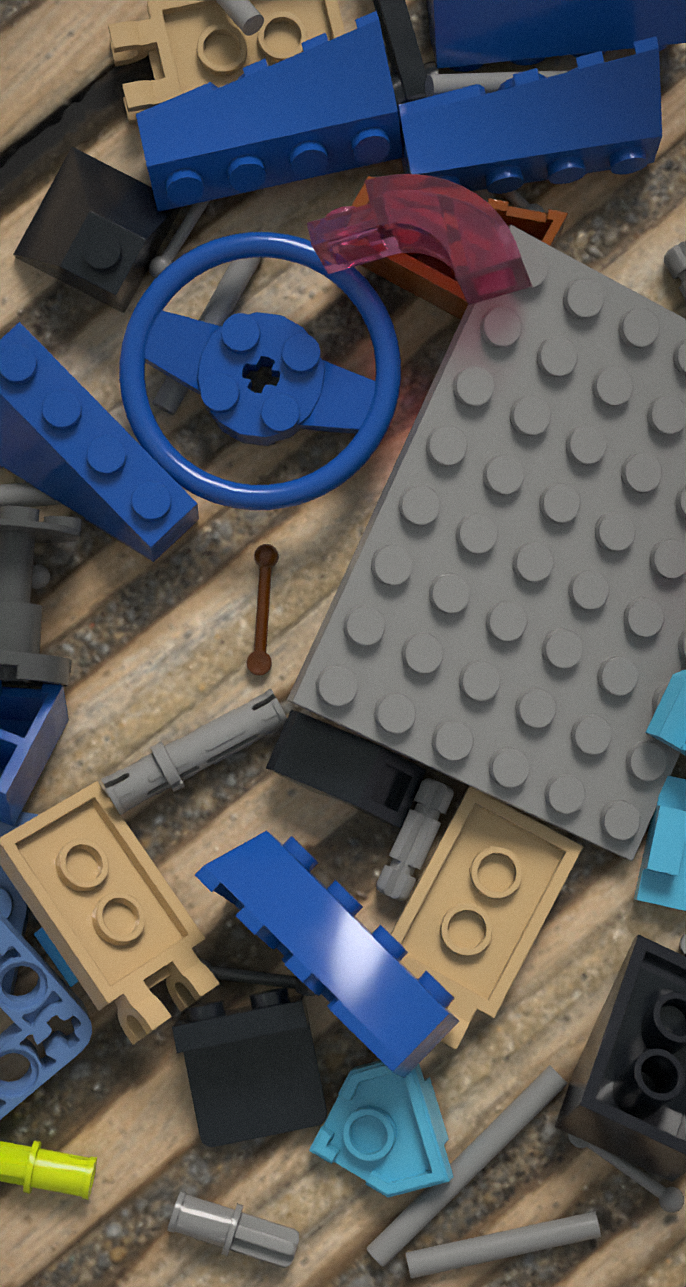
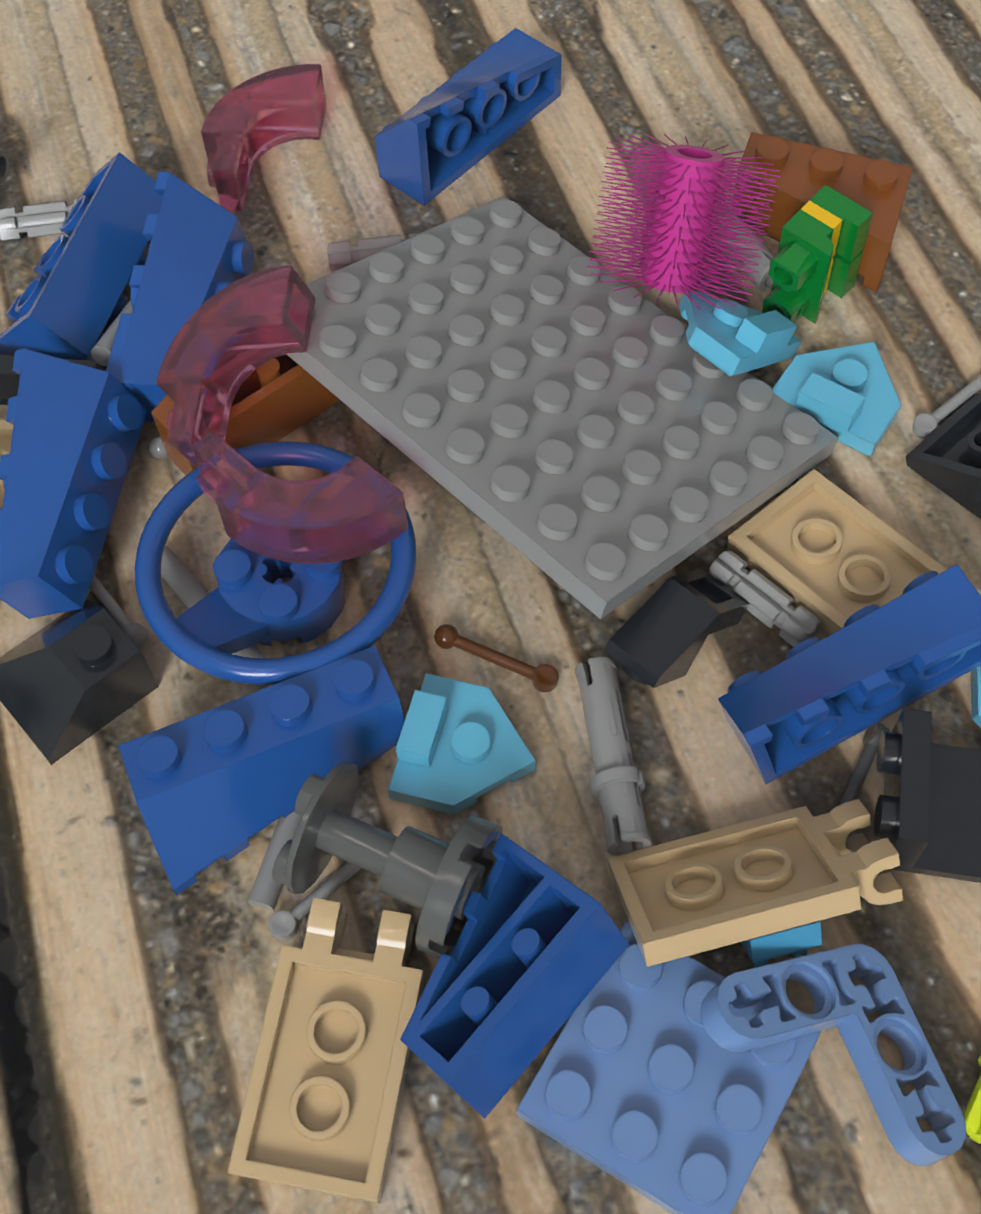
camera: 70 degrees left, 25 degrees down
none -> clear pink arch [192,431,408,564]
none -> medium azure plate [388,673,536,815]

